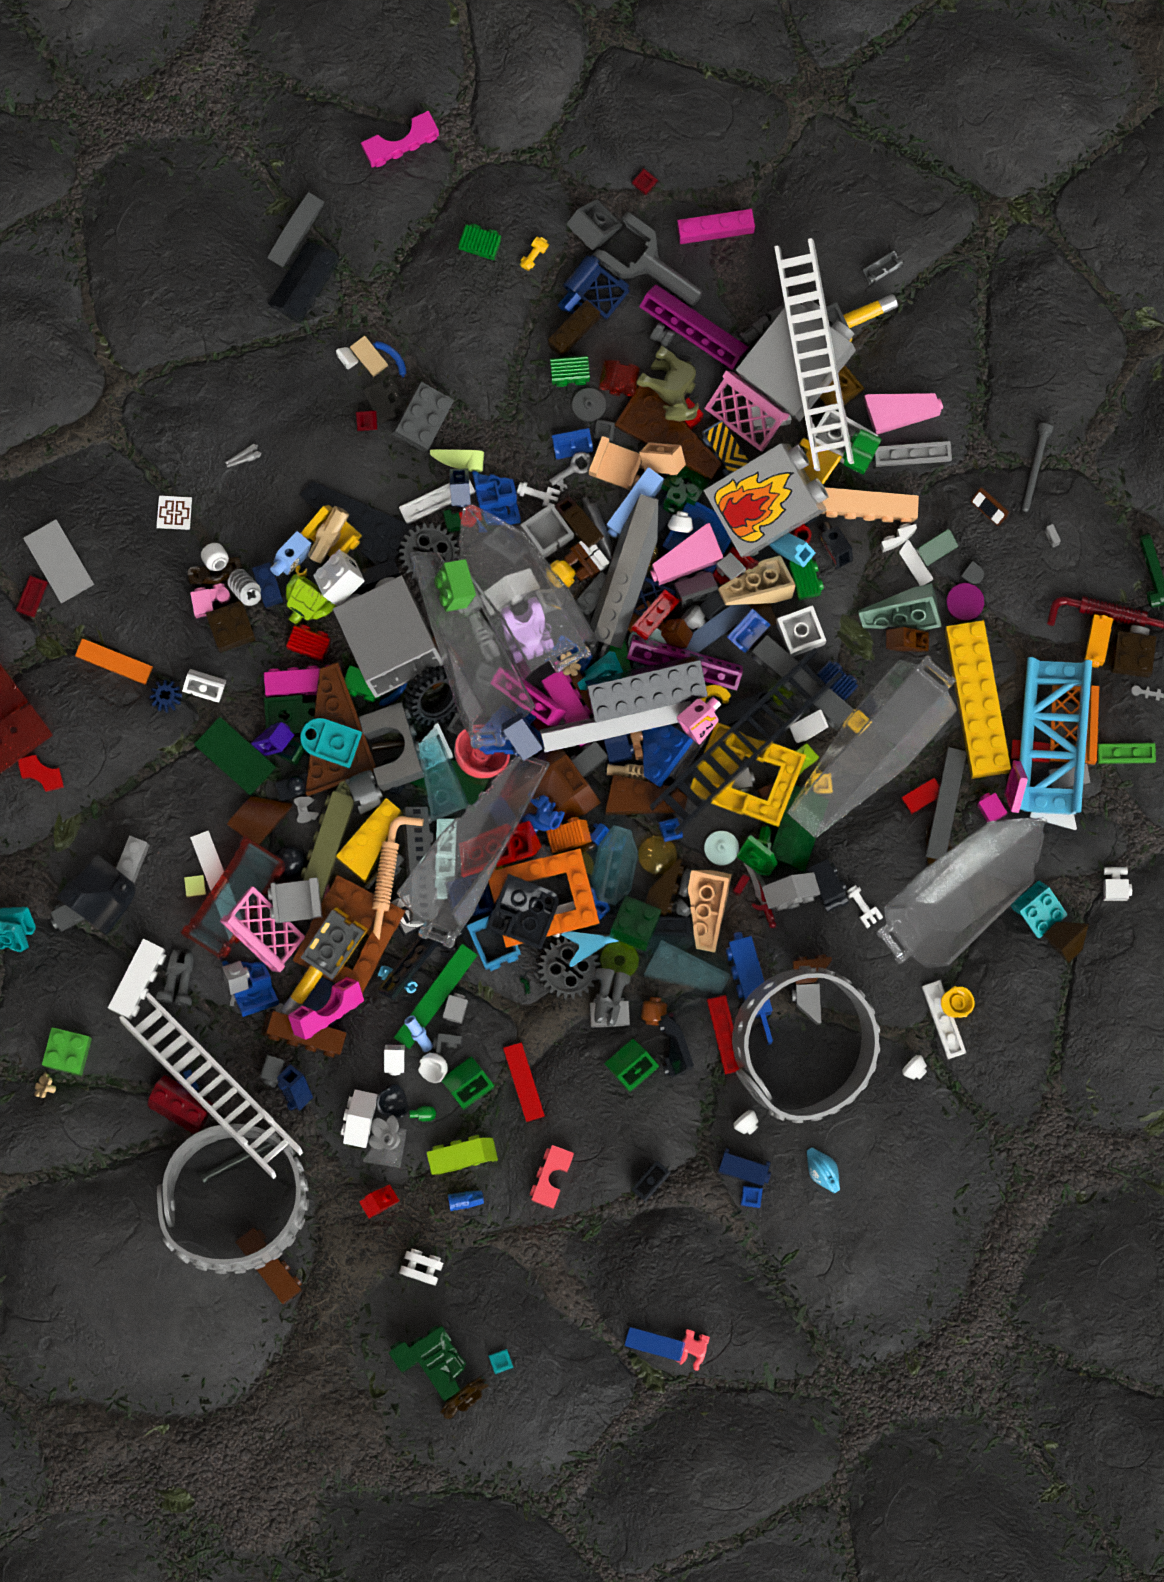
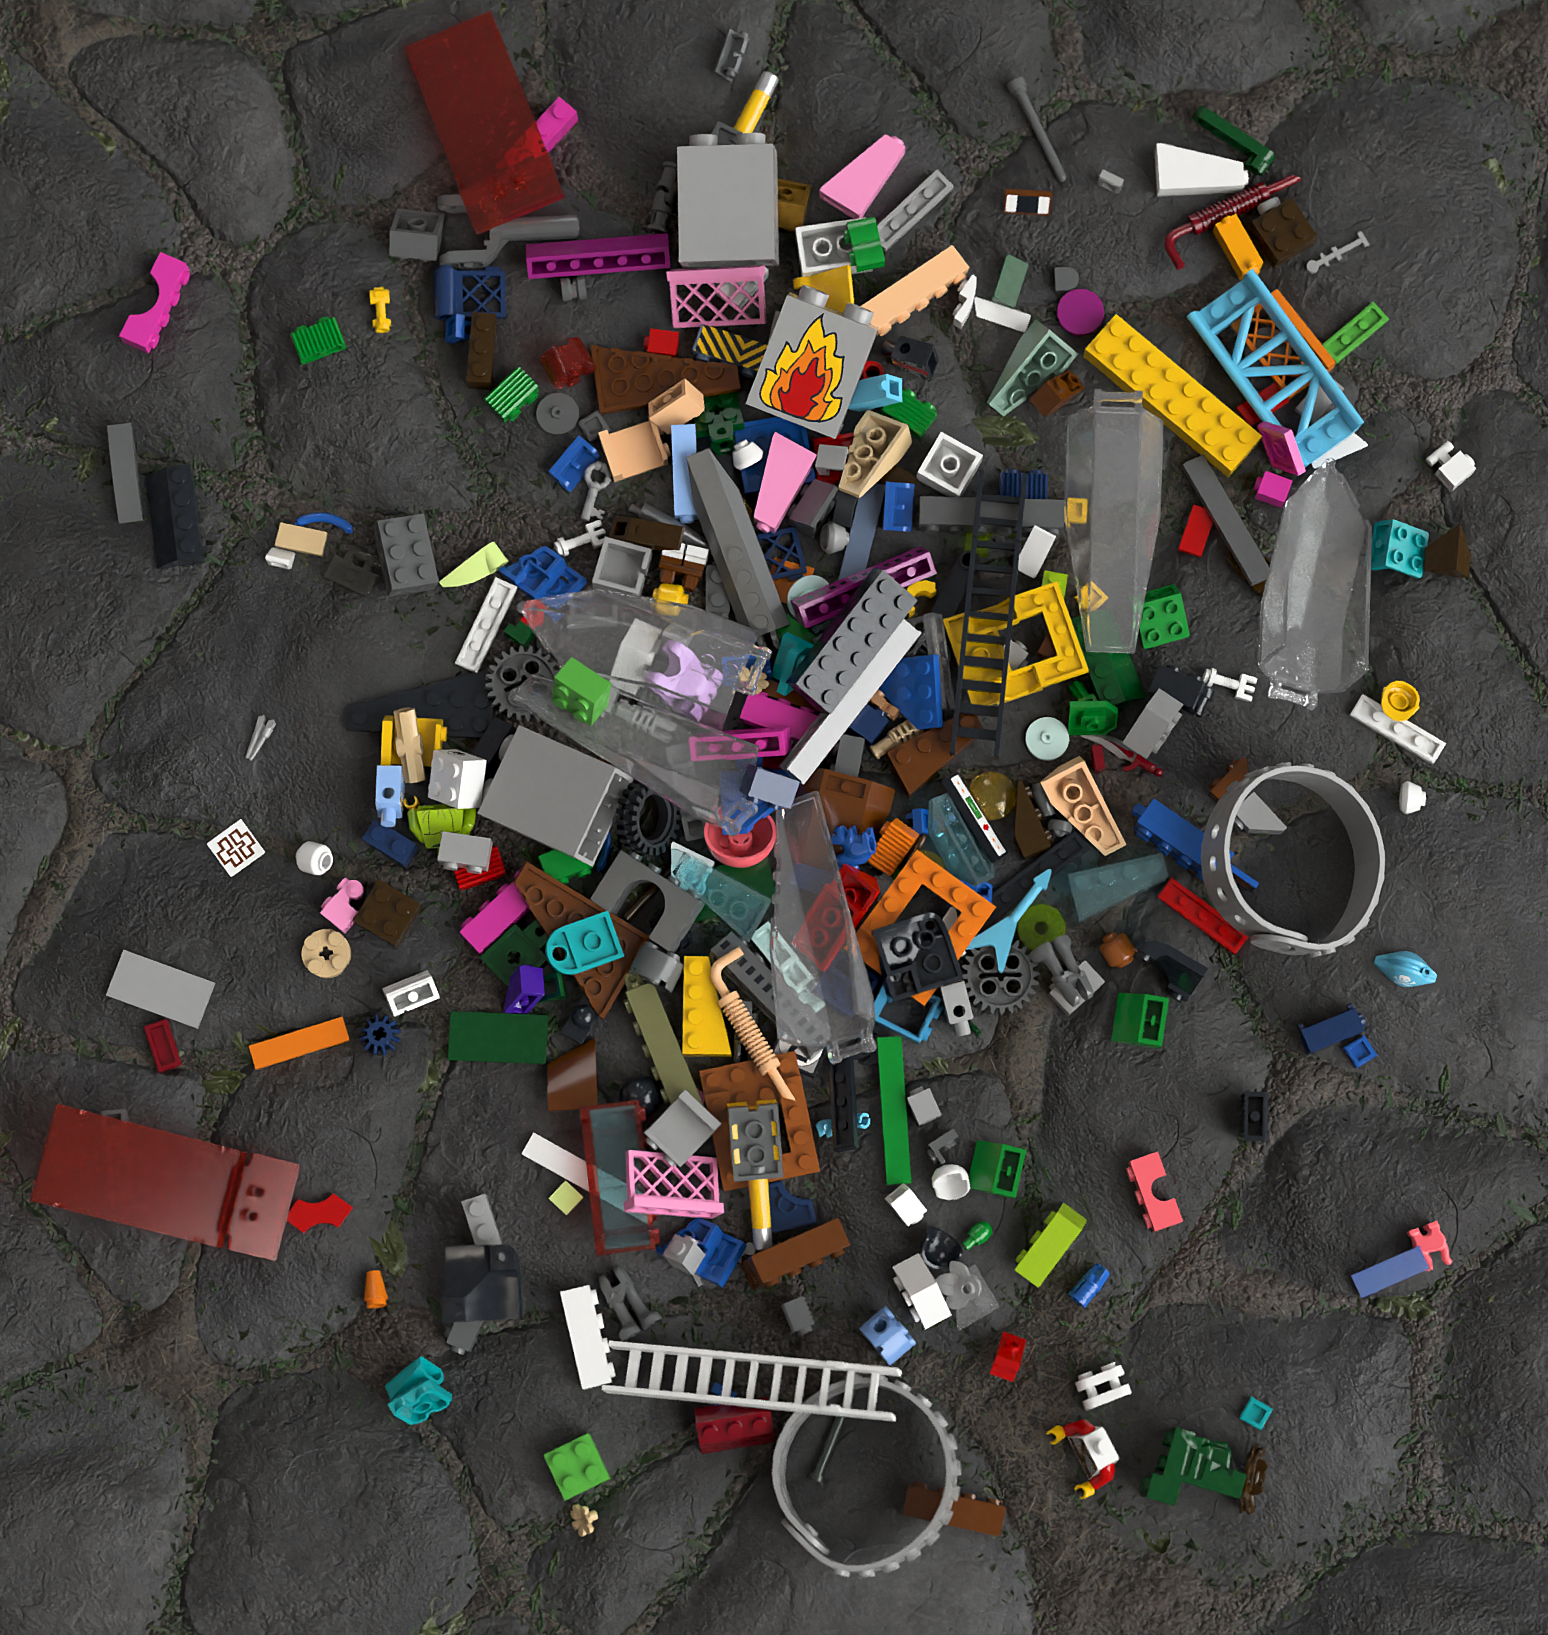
camera: 40 degrees left, 0 degrees up
dark brown piece [188,557,243,584] -> none
light grey piece [228,569,261,606] -> none
dark blue brick [277,1064,313,1111] -> none
dark pink arch [288,977,364,1040] -> none
light grey piece [294,796,319,823] -> none
dark red tile [356,411,378,431] -> none
light blue pin [404,1015,433,1052] -> none
brick [449,468,471,507] -> none
red tile [503,1042,545,1122] -> none
dark green brick [610,896,662,952] -> none
red tile [631,589,680,640] -> none
dark red tile [632,169,658,195] -> none
olive animal [637,346,699,421] -> none
blue plate [659,818,683,842] -> none
reddish brown brick [661,618,693,648] -> none
bright pink torso [676,697,721,745] -> none
white cone [733,1110,758,1135] -> none
white ladder [774,238,854,471] -> none
none -> tan plate [302,929,351,978]
none -> orange cone [364,1270,388,1308]
none -> clear red piece [404,11,565,235]
none -> light grey brick [438,831,493,874]
none -> medium blue brick [859,1306,916,1365]
none -> light grey torso [937,980,973,1037]
none -> tile [941,772,1008,863]
none -> torso [1046,1420,1119,1500]
none -> green bracket [1128,584,1190,649]
none -> white slope [1154,143,1248,196]

